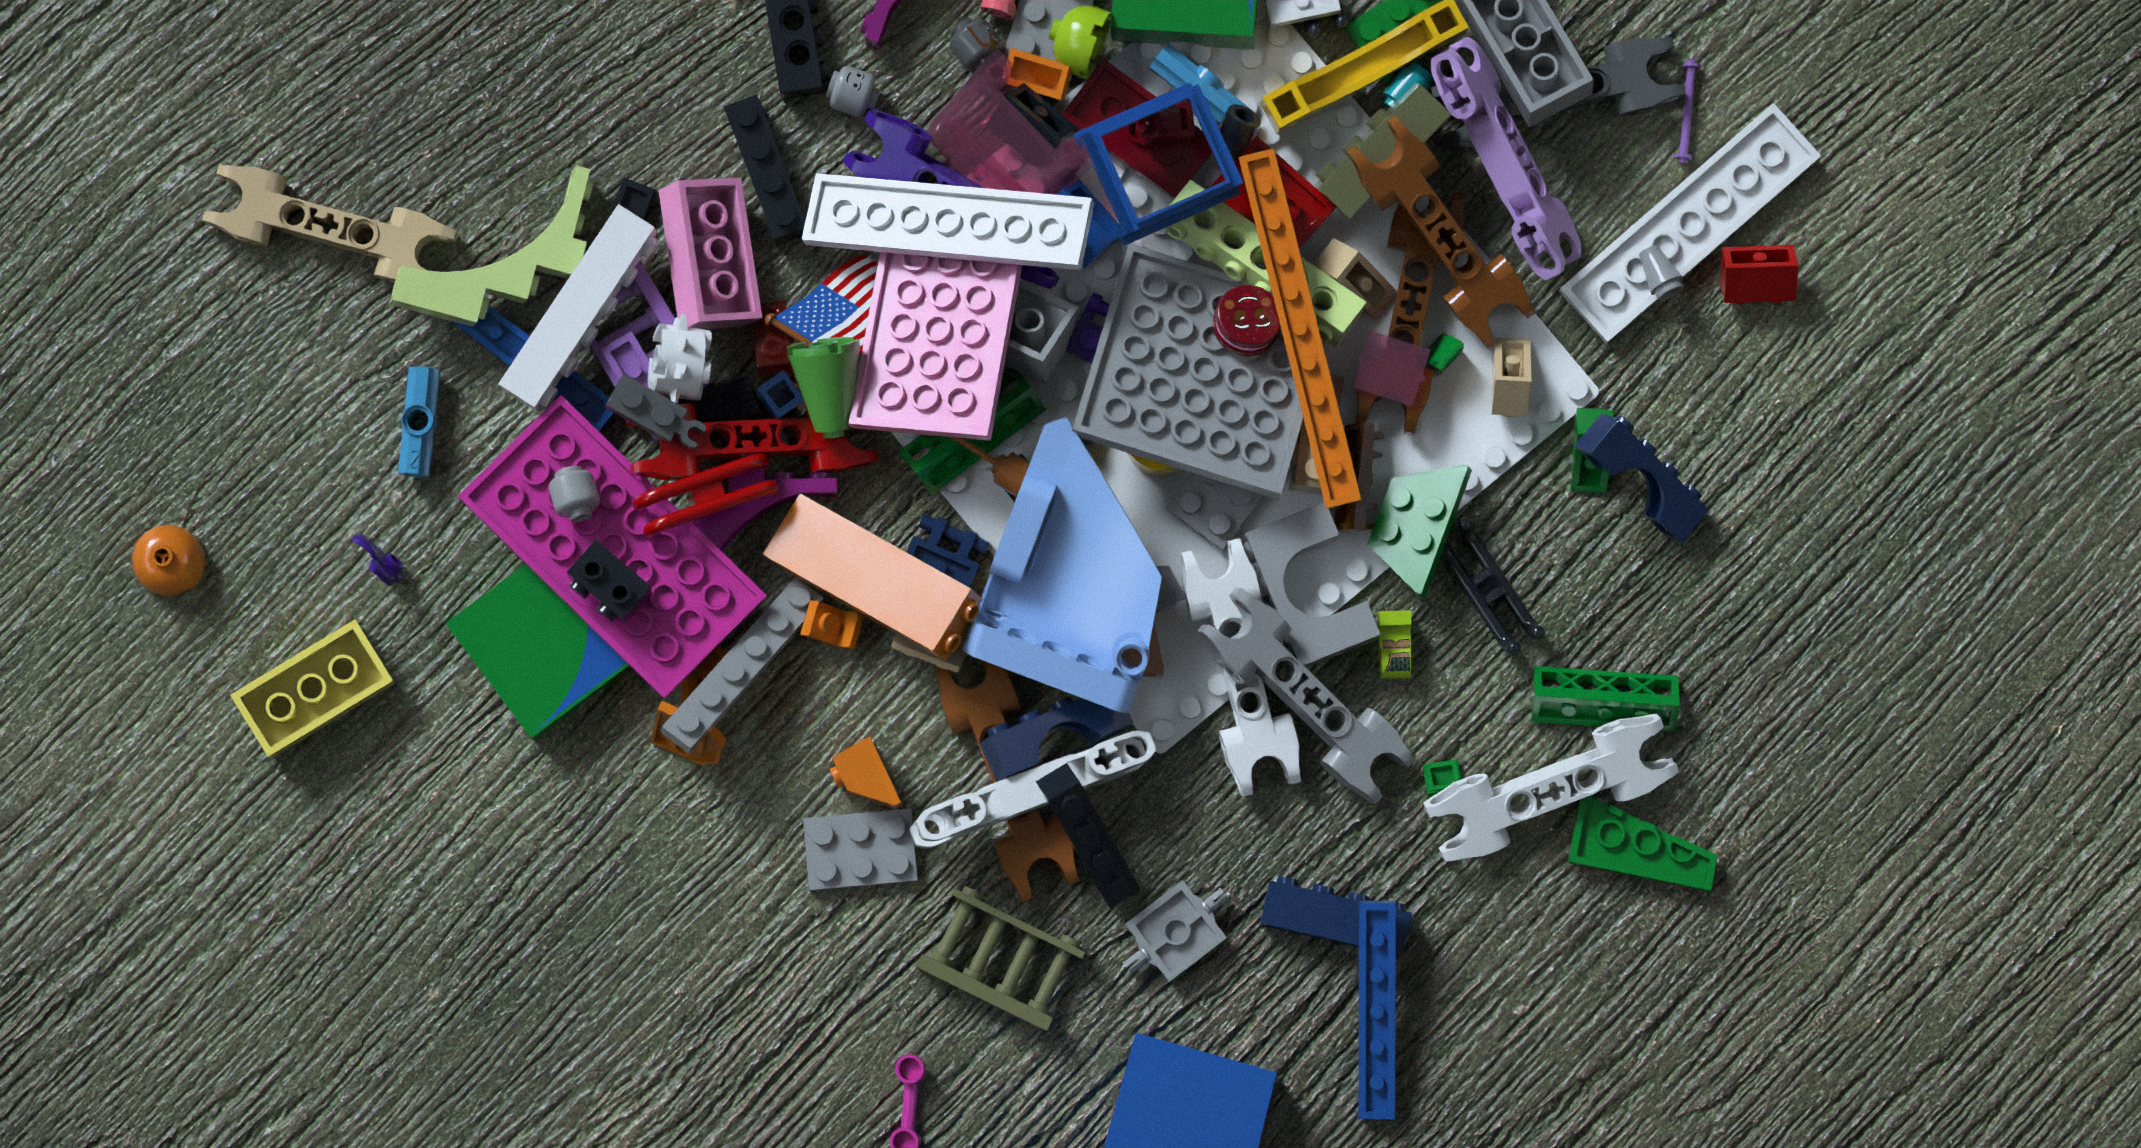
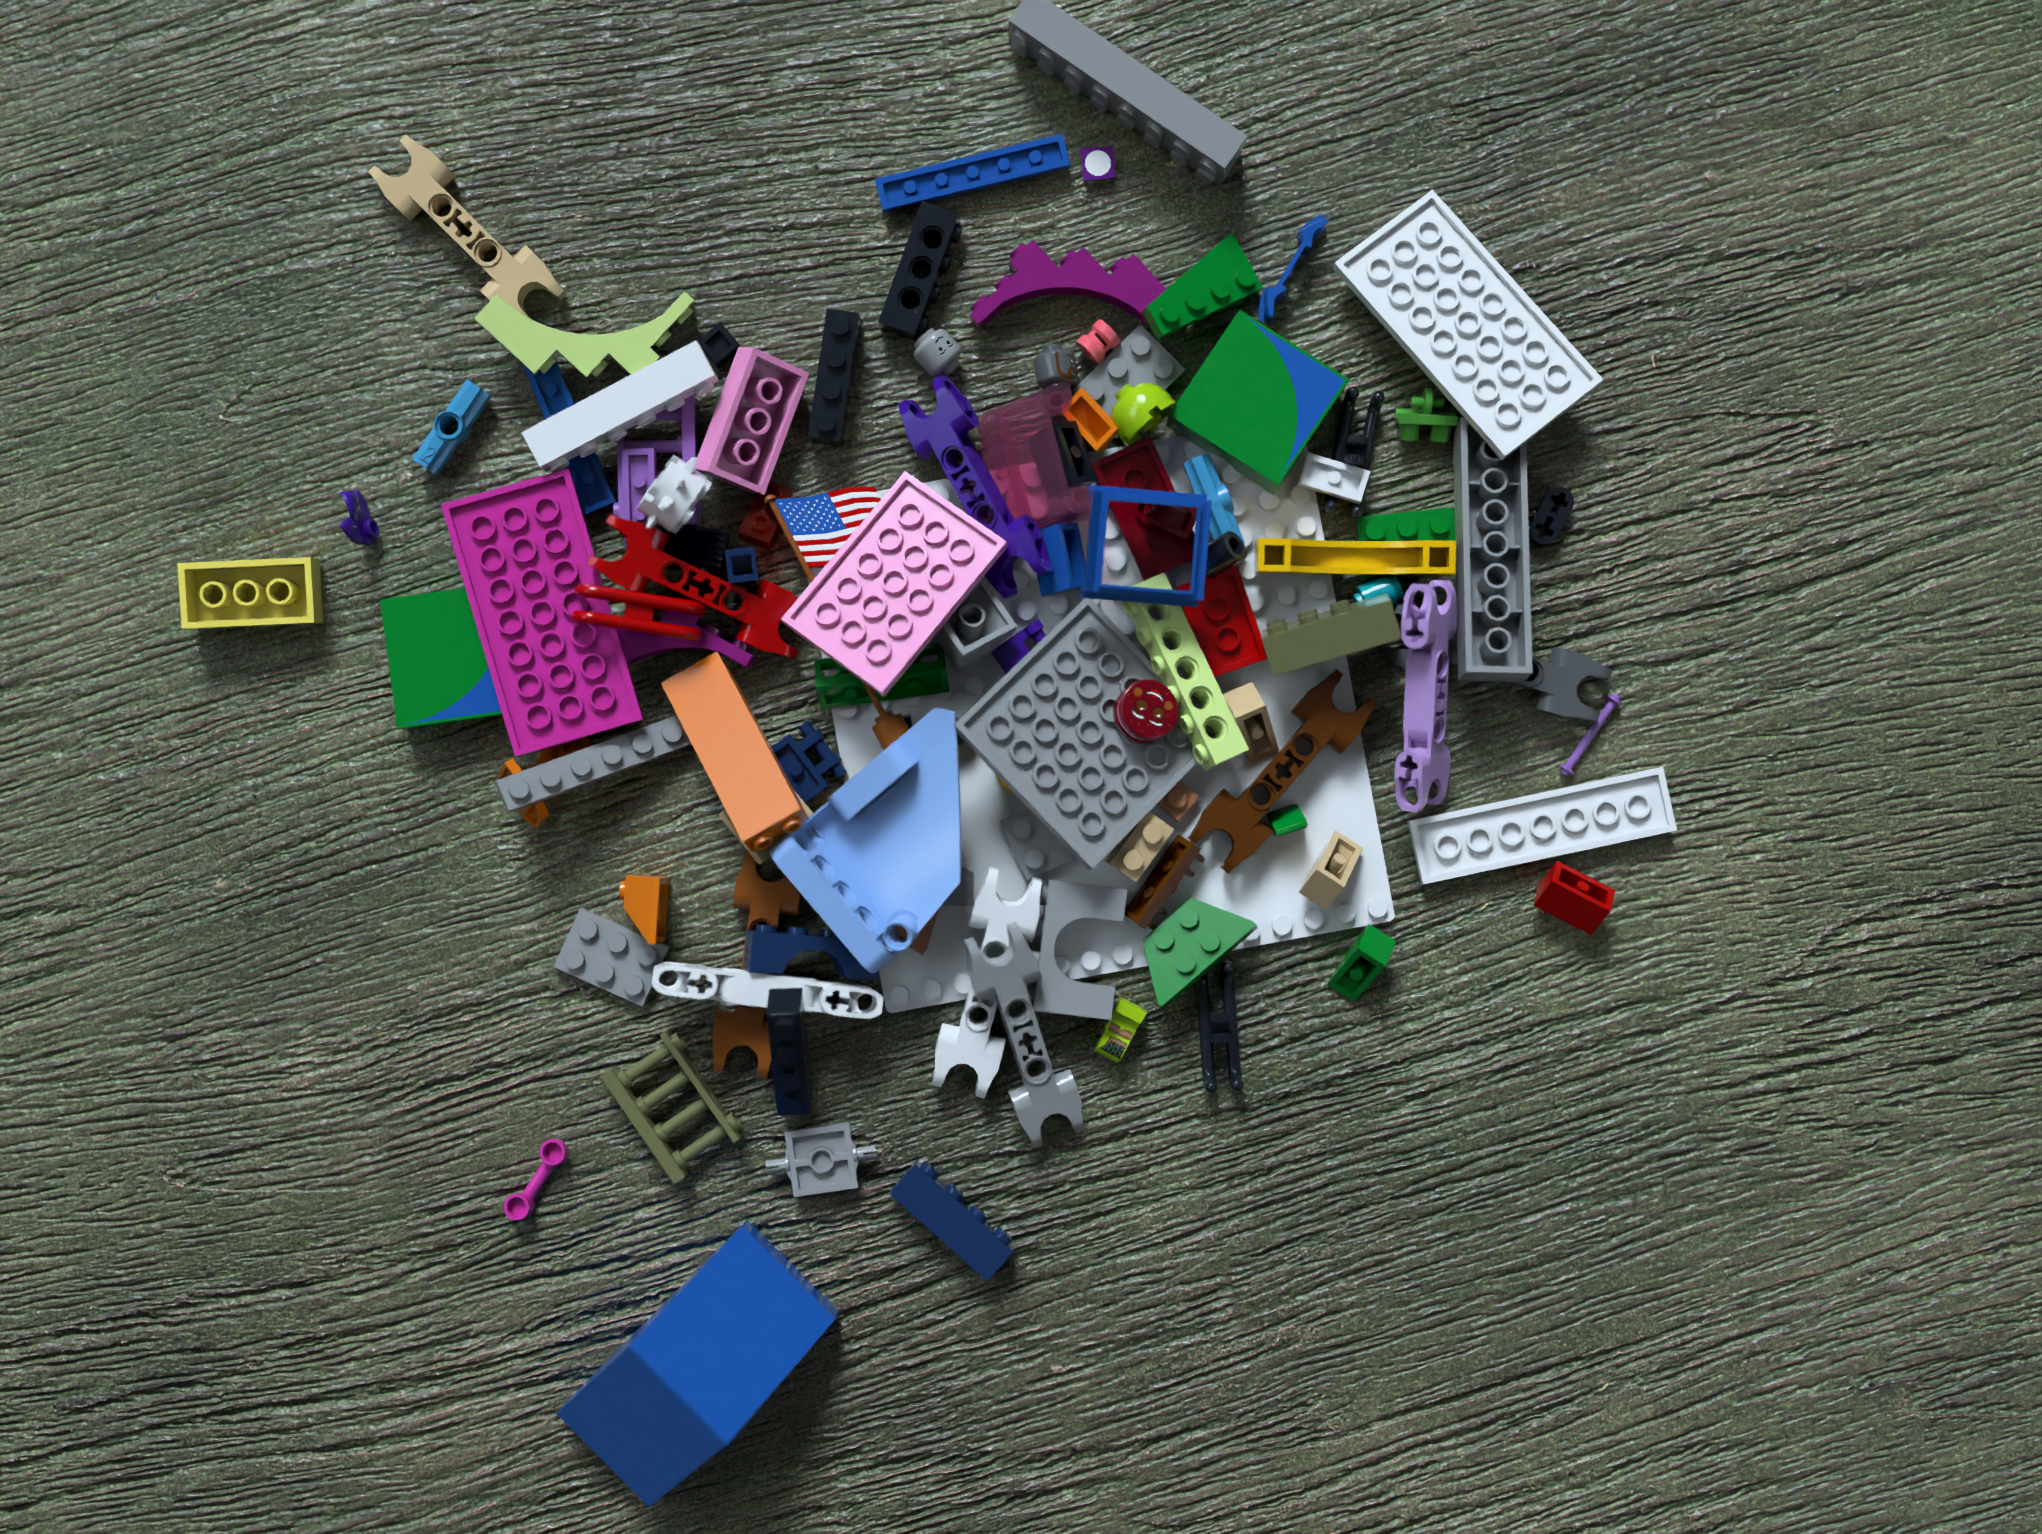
camera: 30 degrees right, 5 degrees up
orange cylinder [132,525,206,597] -> none
light grey head [548,466,600,522] -> none
black brick [567,539,652,625] -> none
dark grey plate [605,374,706,450] -> none
bright green cone [787,337,860,438] -> none
orange bracket [800,600,864,649] -> none
white plate [802,173,1094,270] -> none
orange plate [1239,148,1362,509] -> none
dark orange piece [1347,116,1536,348] -> none
clear pink piece [1352,331,1431,407] -> none
blue plate [1358,901,1396,1119] -> none
green slope [1422,759,1462,800] -> none
white piece [1423,714,1679,862] -> none
green fence [1531,666,1680,732] -> none
green wing [1567,795,1718,892] -> none
dark blue arch [1574,413,1709,543] -> none
light grey cone [1639,245,1684,301] -> none

